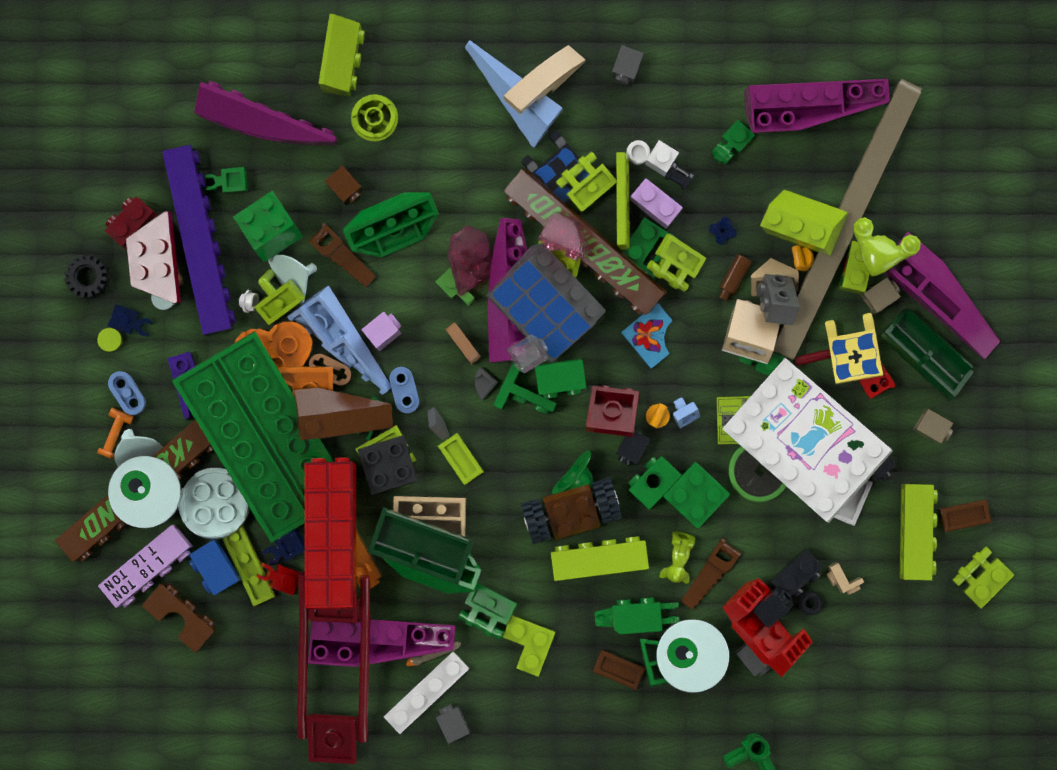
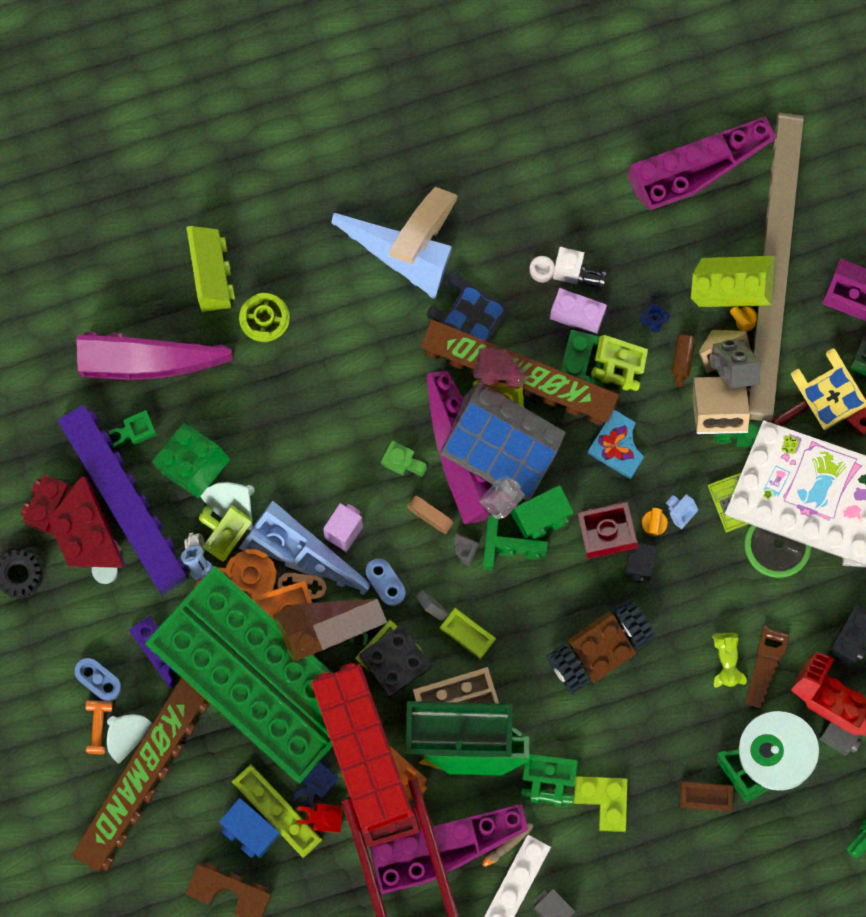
camera: 20 degrees left, 10 degrees down
lime tile [97,328,123,352] -> none
lavender brick [98,525,193,608] -> none
clear blue plate [108,304,153,337] -> none
light aqua tile [108,456,181,528] -> none
light aqua tile [178,468,250,539] -> none
reddish brown piece [309,223,375,288] -> none
reddish brown brick [325,166,363,205] -> none
green wedge [343,192,439,257] -> none
clear pink slope [448,225,492,296] -> none
lime brick [551,536,649,581] -> none
green piece [552,450,593,494] -> none
lime plate [556,152,617,212] -> none
green hinge [595,597,680,634] -> none
dark grey brick [611,45,643,85] -> none
lime tile [616,152,630,250] -> none
green brick [628,456,682,510] -> none
green brick [662,462,730,529] -> none
green plate [711,120,755,165] -> none
black brick [752,586,793,628] -> none
lime brick [838,241,869,295] -> none
lime head [853,218,921,276] -> none
dark tan brick [860,278,901,315] -> none
none -> light blue bush [181,545,212,580]

